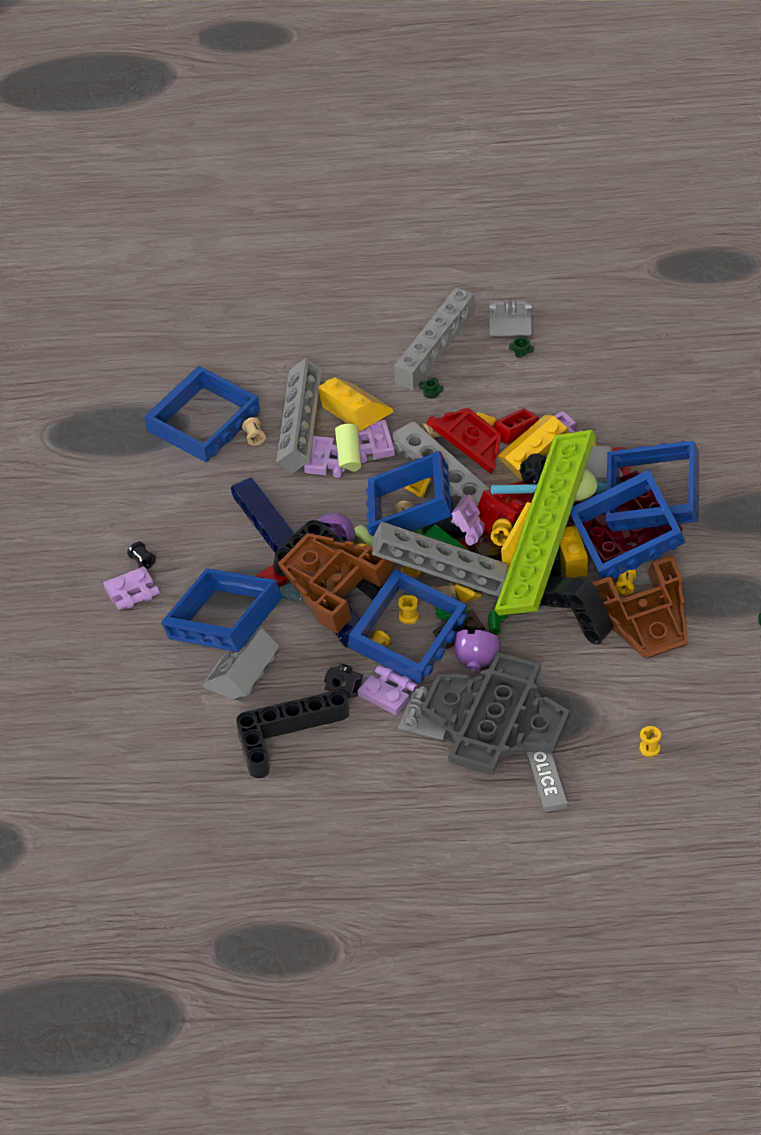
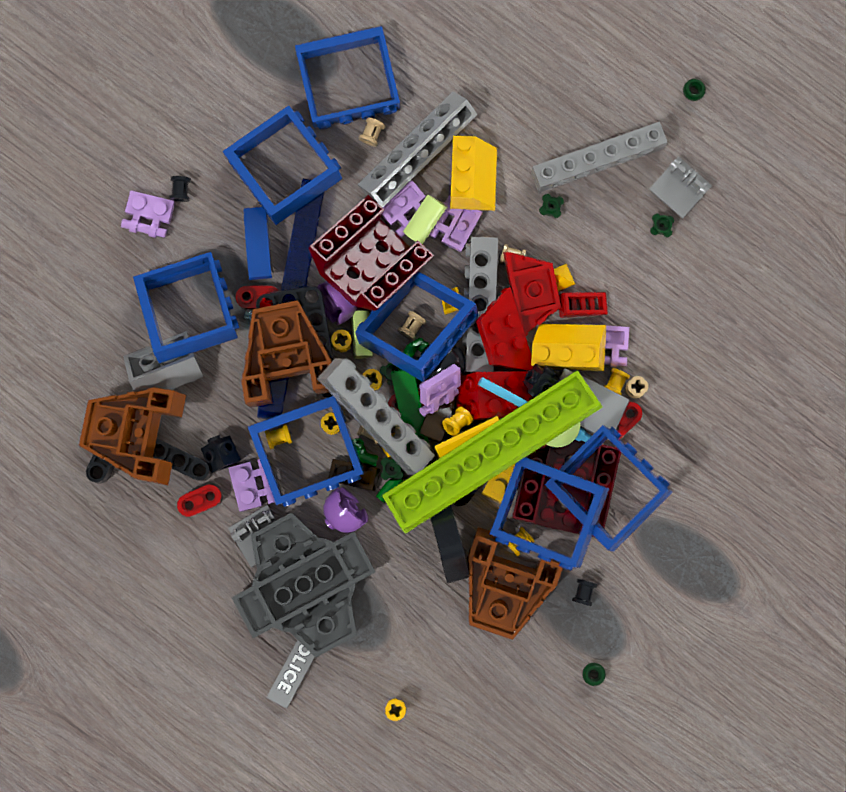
camera: 35 degrees right, 35 degrees up
none -> dark orange wedge [79,387,186,485]
none -> red plate [177,484,222,517]
none -> blue window [223,105,342,225]
none -> blue slope [243,207,272,280]
none -> dark red slope [309,195,434,311]
none -> dark green plate [381,457,403,480]
none -> red wing [476,287,533,371]
none -> black bush [572,579,597,606]
none -> tan bush [625,376,648,399]
none -> dark green plate [683,79,706,101]

